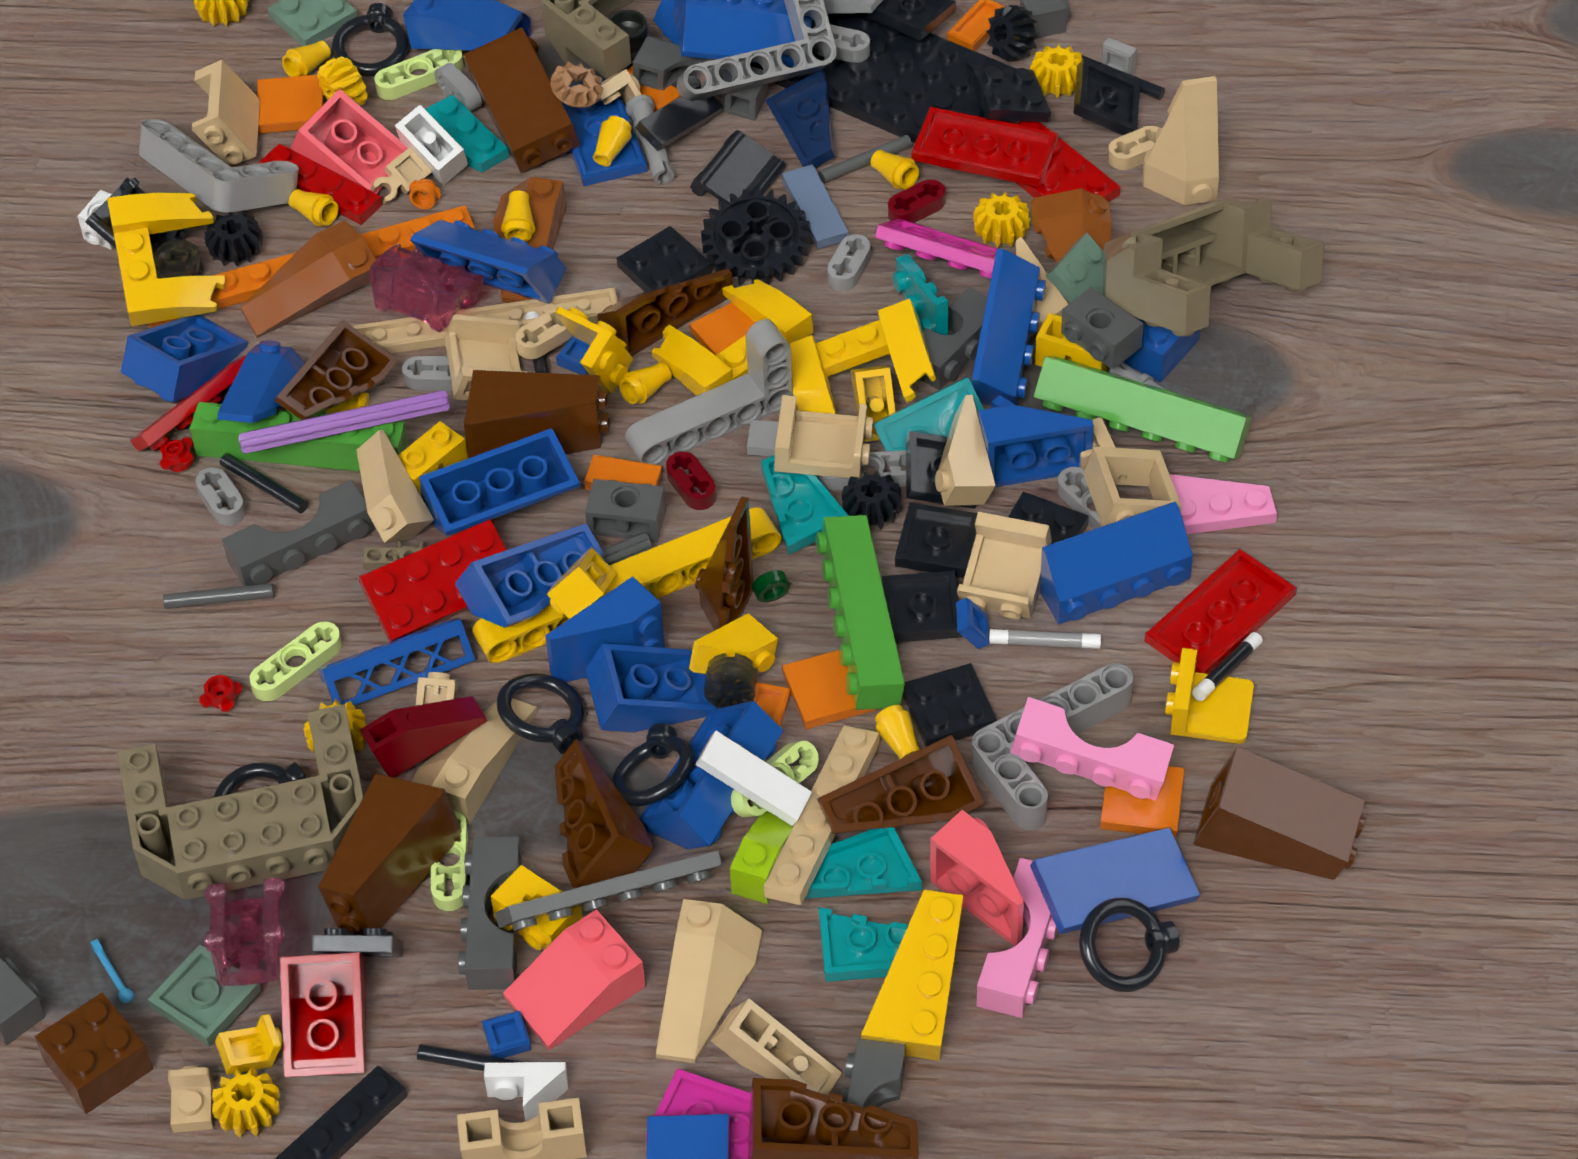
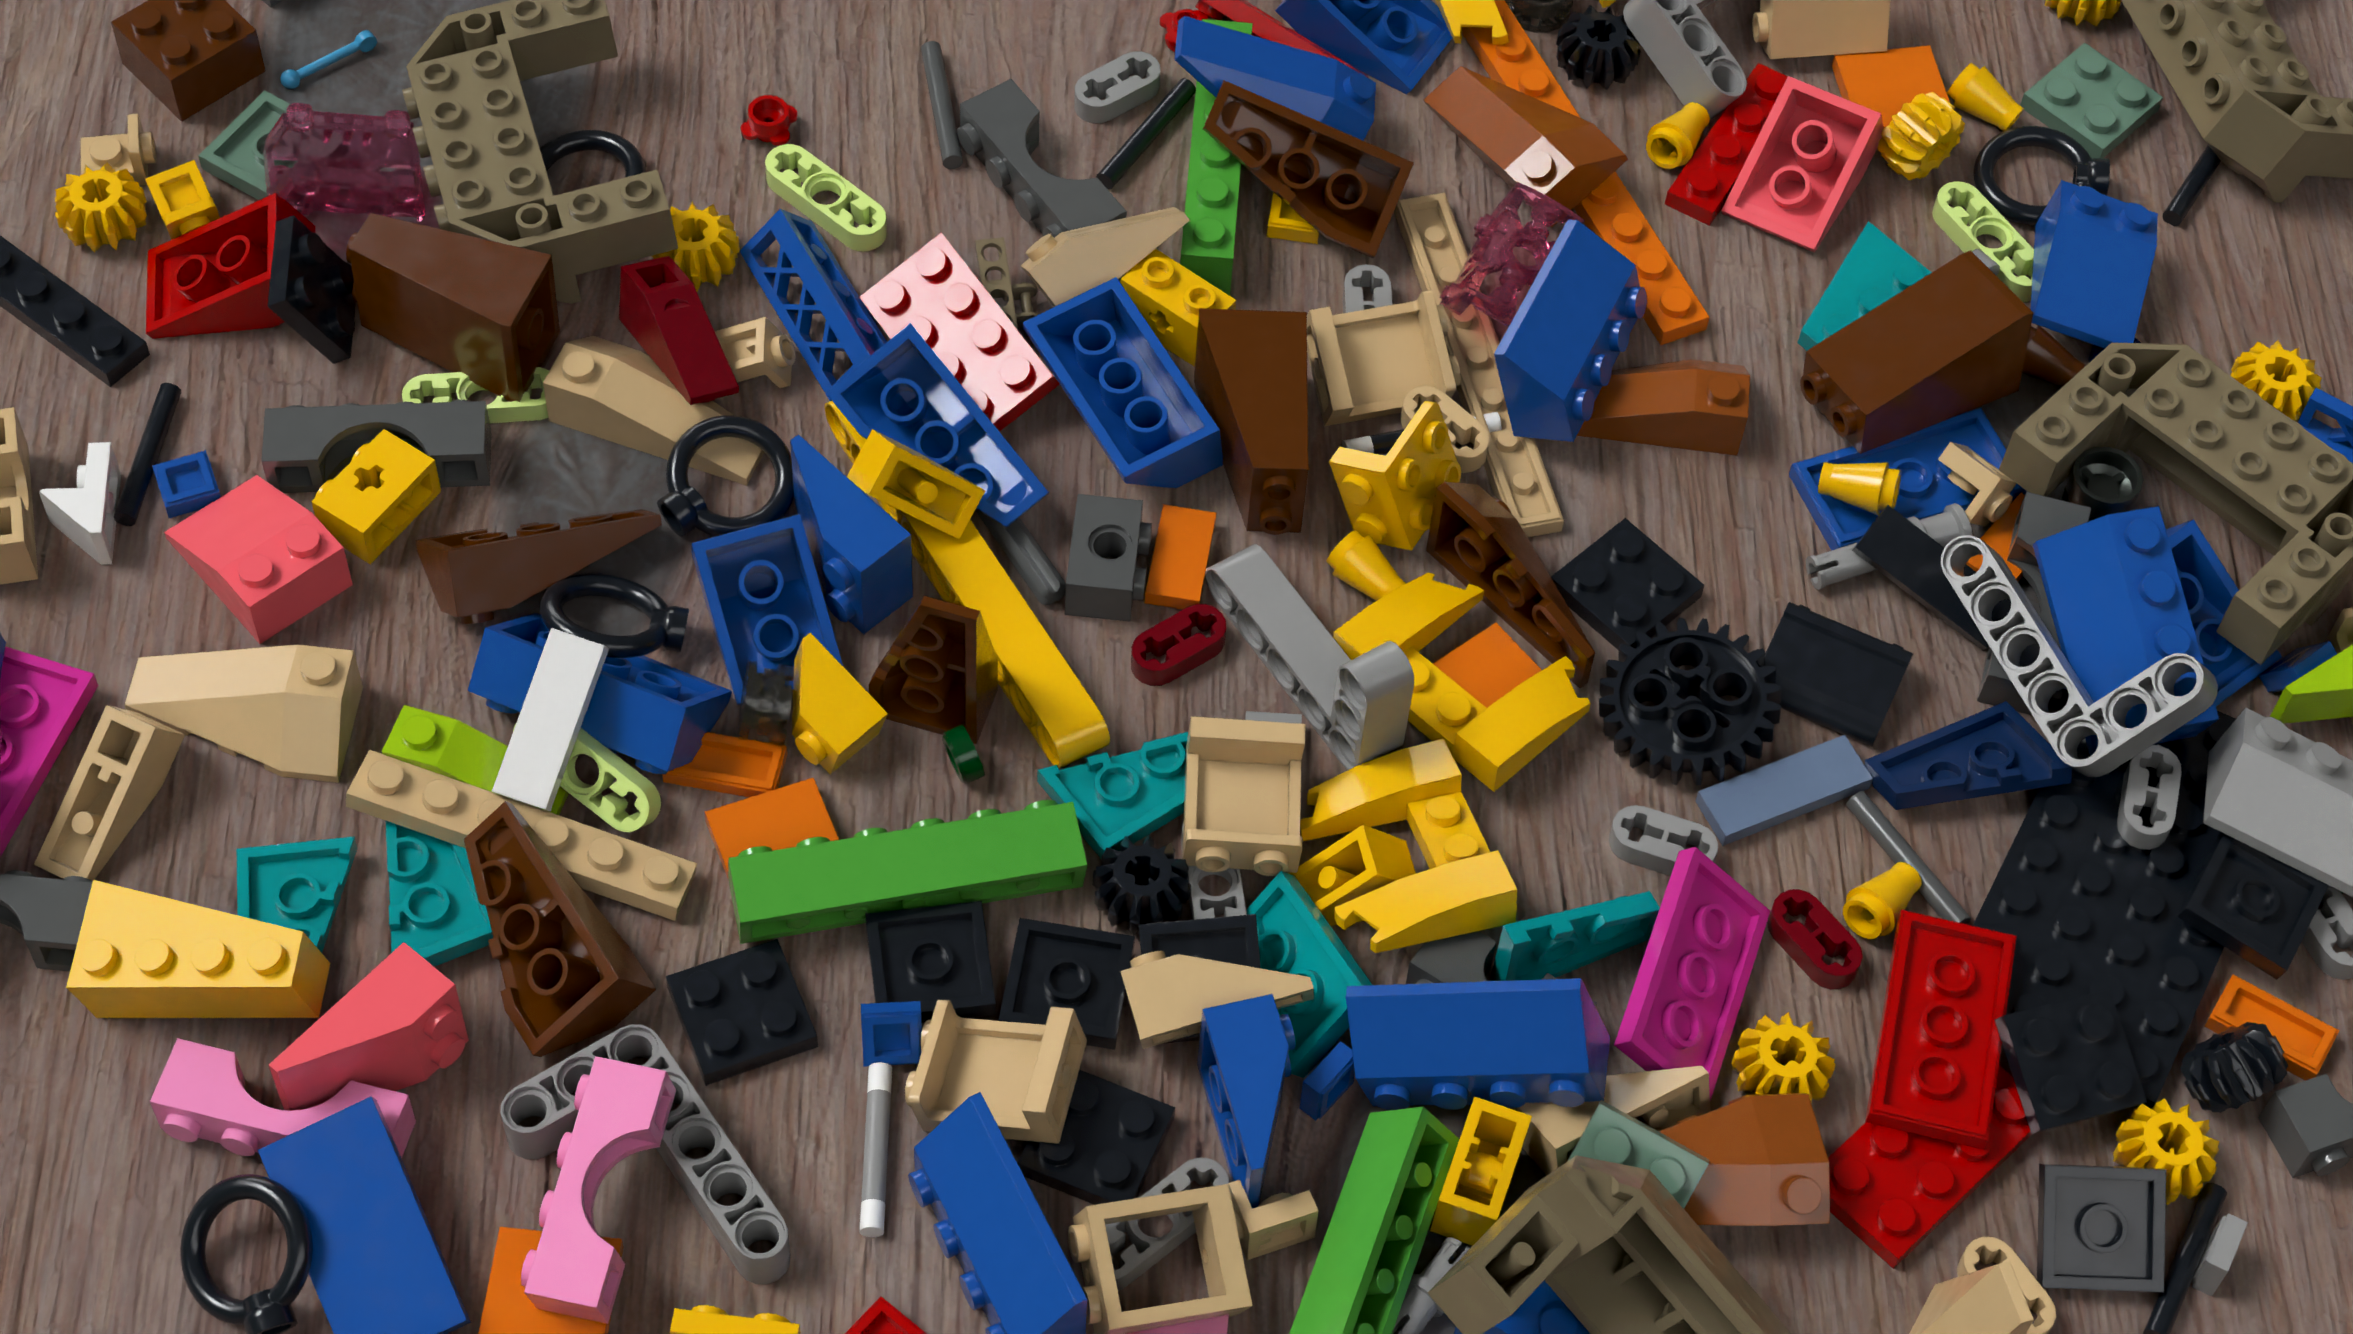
camera: 80 degrees right, 5 degrees up
medium lavender axle [239,390,450,454] -> none
tan plate [371,147,432,205] -> none
white brick [395,105,468,186] -> none
orange plate [409,178,441,209] -> none
plate [495,850,722,931] -> none
yellow cone [501,190,535,242] -> none
medium nougat gear [550,61,604,107] -> none
yellow cone [875,705,920,759] -> none
dark grey brick [1061,287,1143,369] -> none

